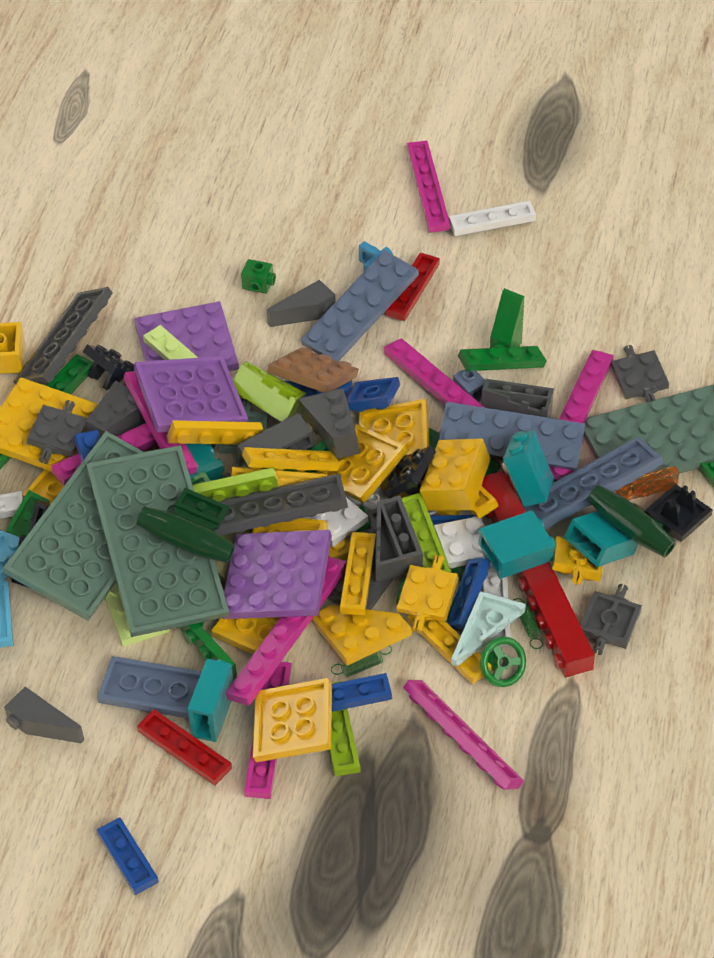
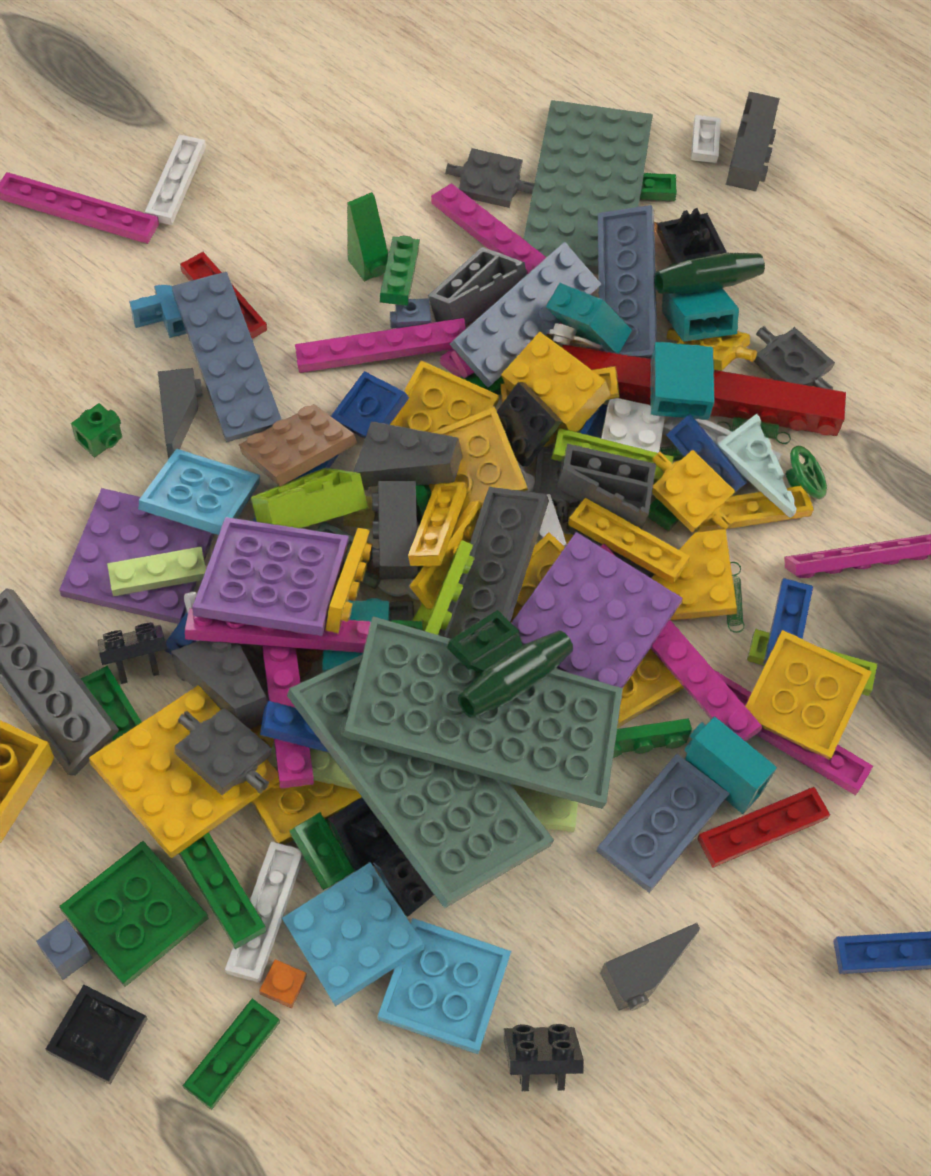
camera: 70 degrees left, 10 degrees up
none -> medium azure plate [138,449,260,535]

